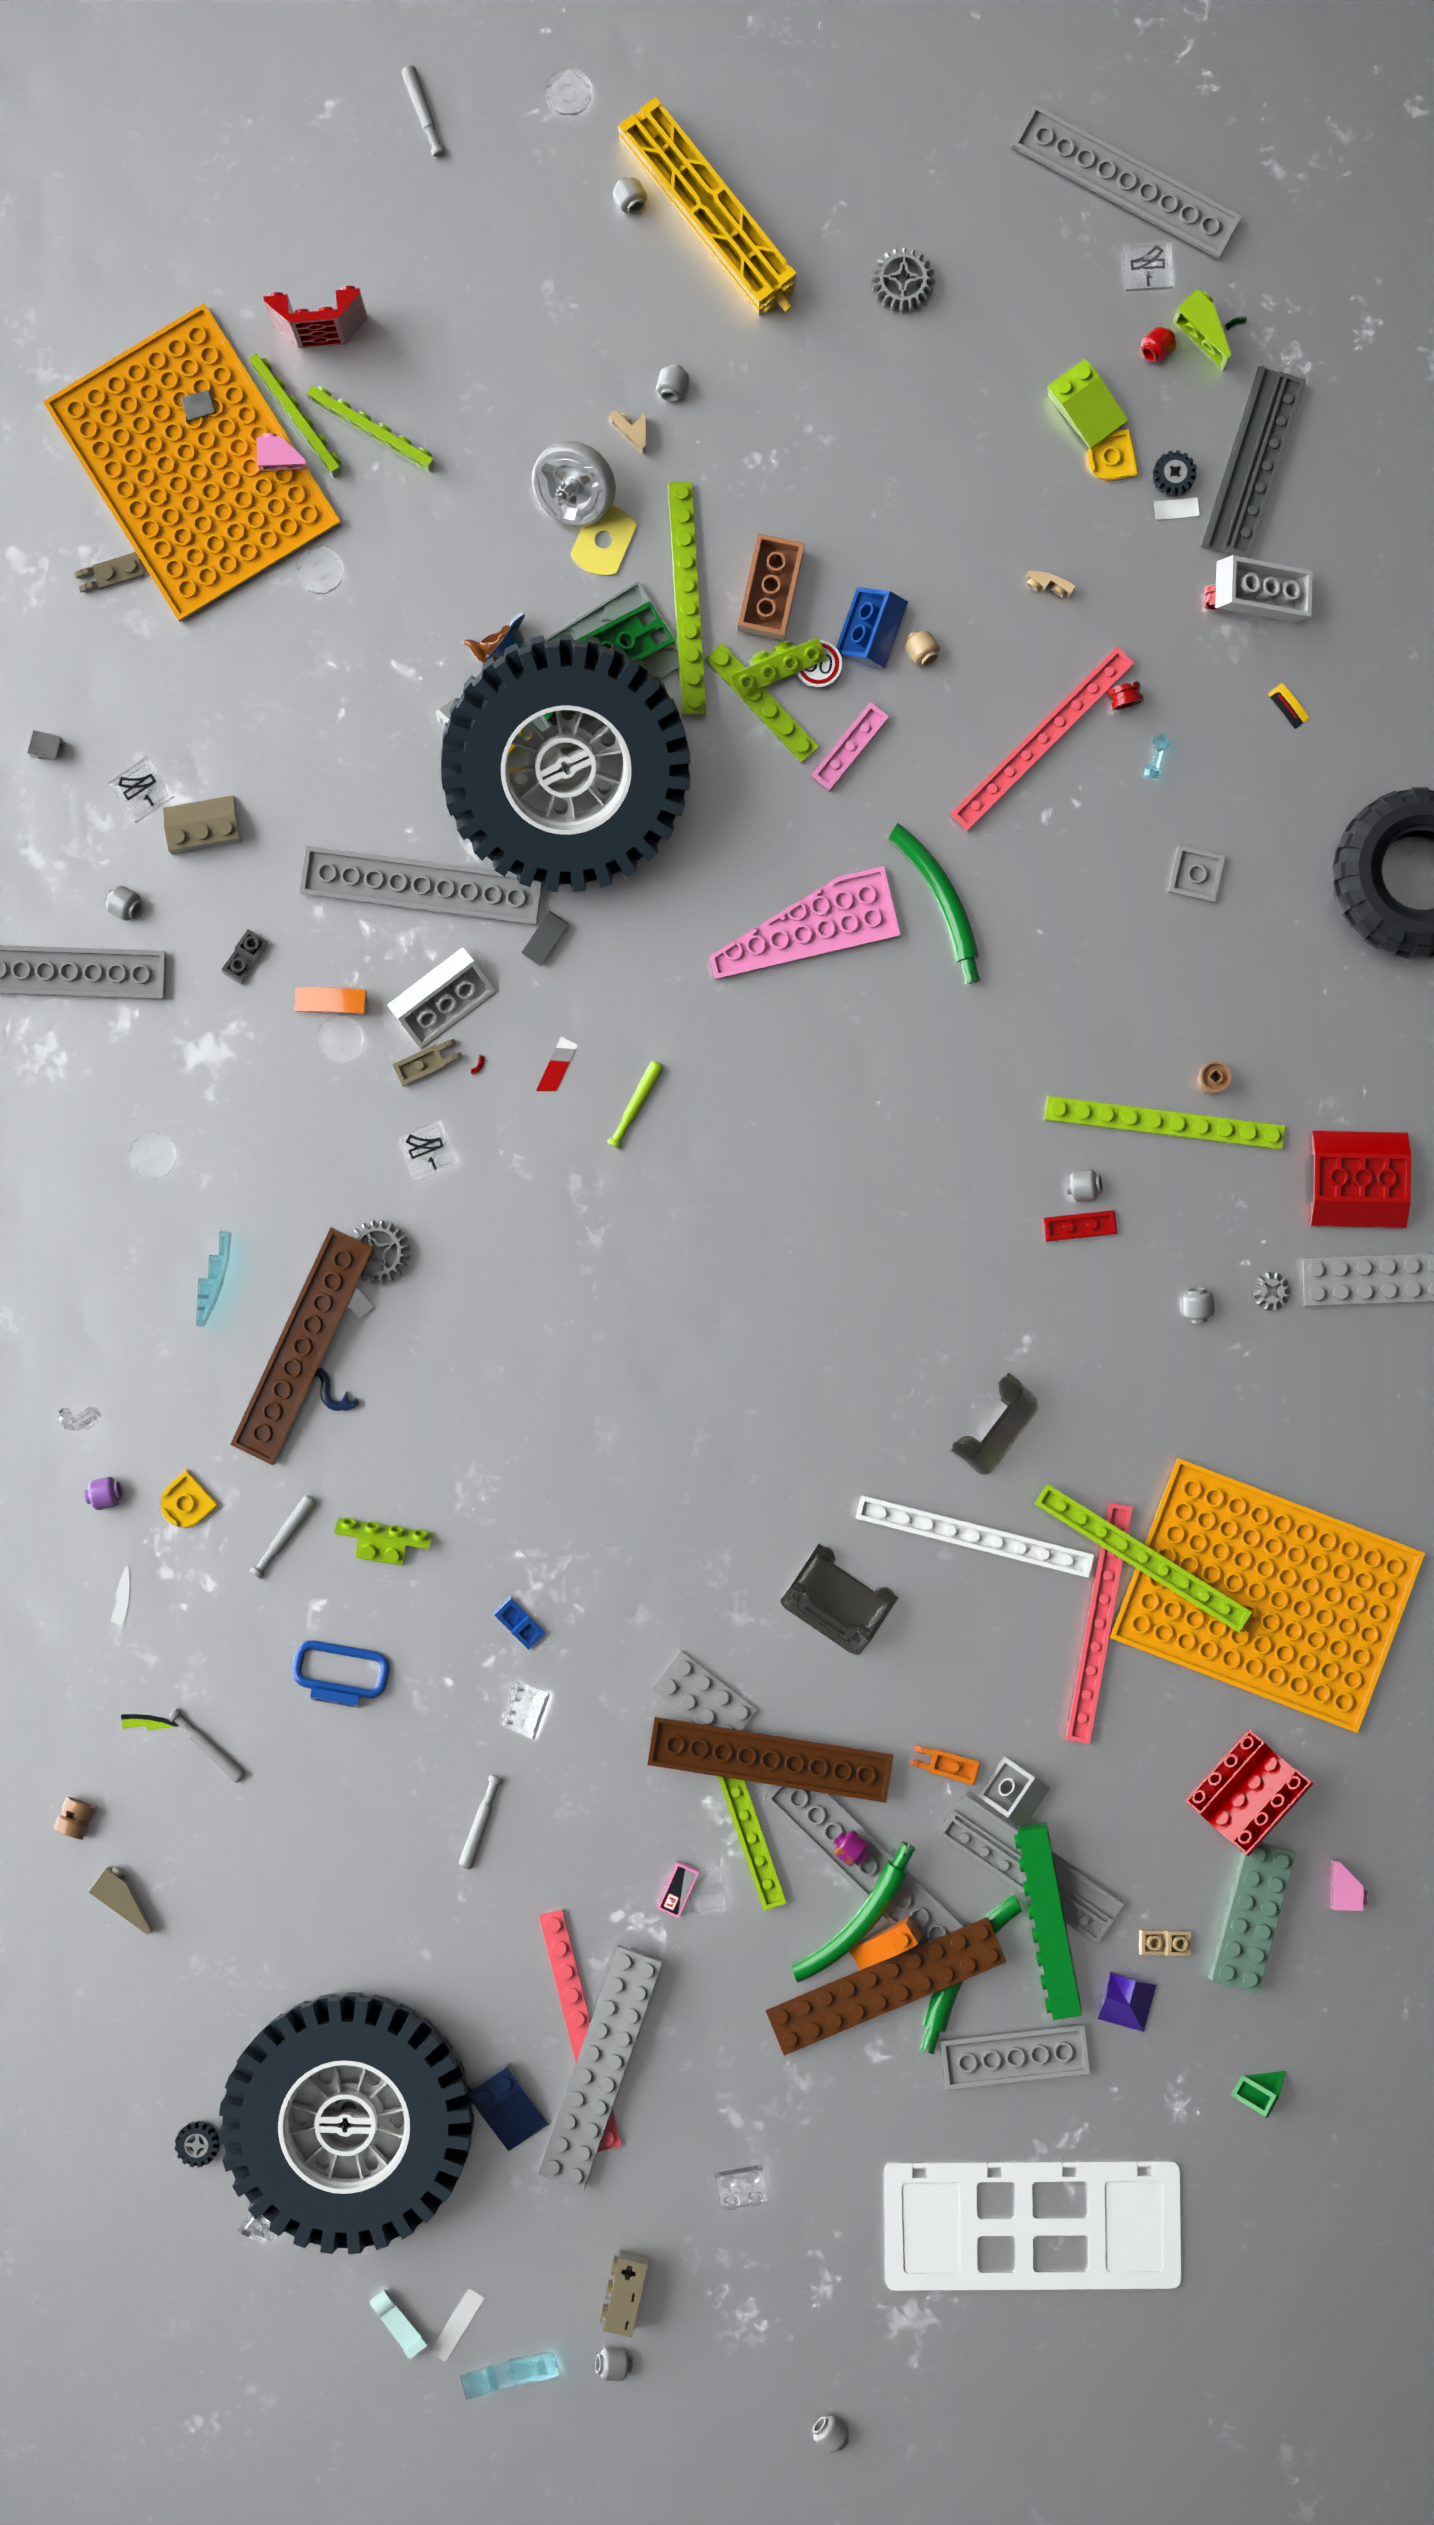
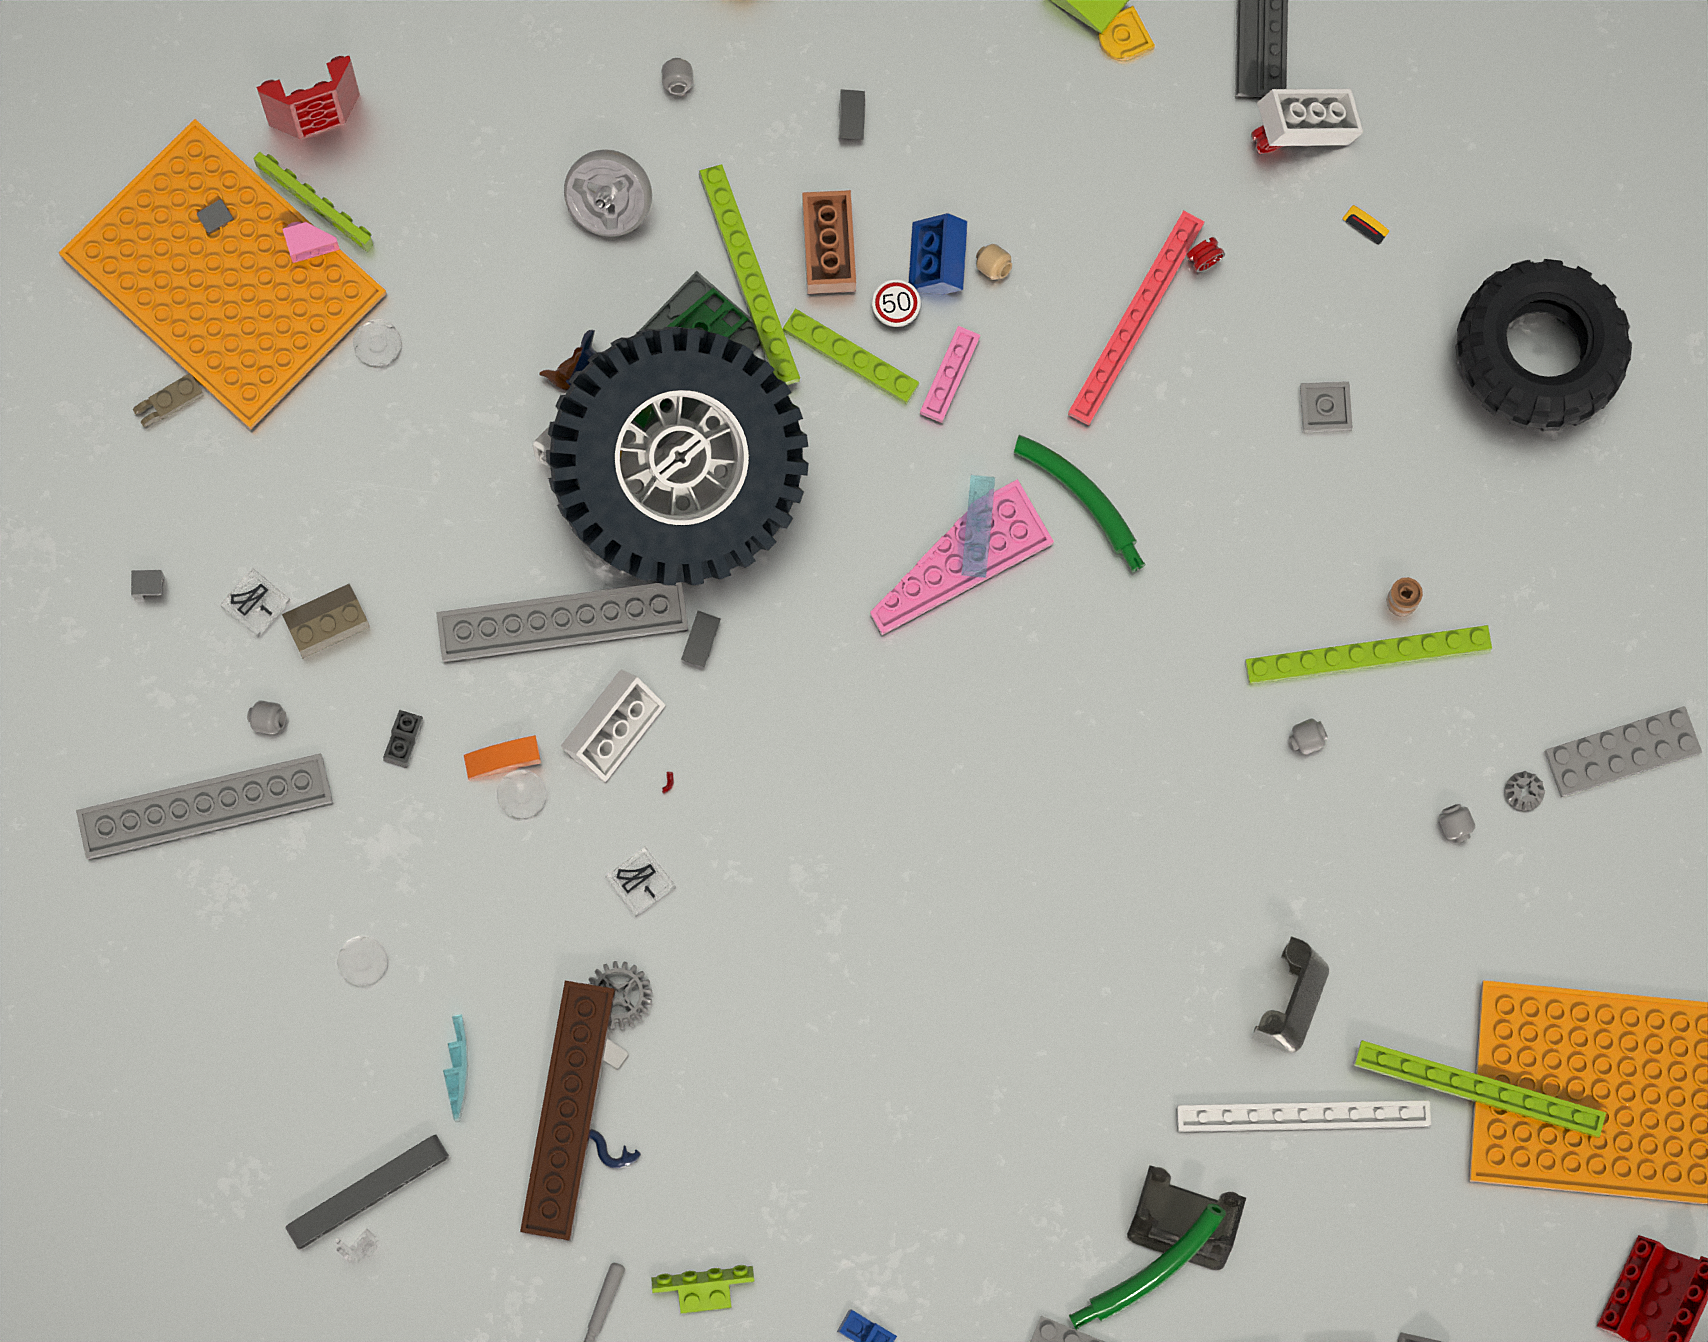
camera: 20 degrees left, 10 degrees down
medium lavender head [85,1477,122,1510] -> none
yellow tile [161,1470,219,1527] -> none
lime plate [307,385,434,472] -> none
dark tan hinge [392,1039,462,1087] -> none
sticker [536,1037,578,1092] -> none
light yellow piece [571,506,637,576] -> none
lime piece [607,1061,664,1149] -> none
tan slope [608,410,646,454] -> none
lime bracket [730,637,827,697] -> none
tan slope [1025,570,1076,598] -> none
red tile [1043,1210,1117,1242] -> none
coral plate [1065,1502,1133,1744] -> none
clear light blue bar [1143,734,1170,780] -> none
black wheel [1152,450,1197,497] -> none
white sticker [1153,497,1200,520] -> none
red slope [1310,1131,1411,1228] -> none
none -> dark grey beam [285,1135,449,1249]
none -> dark grey slope [838,89,865,140]
none -> clear light blue slope [961,475,995,578]
none -> green animal [1069,1204,1226,1330]

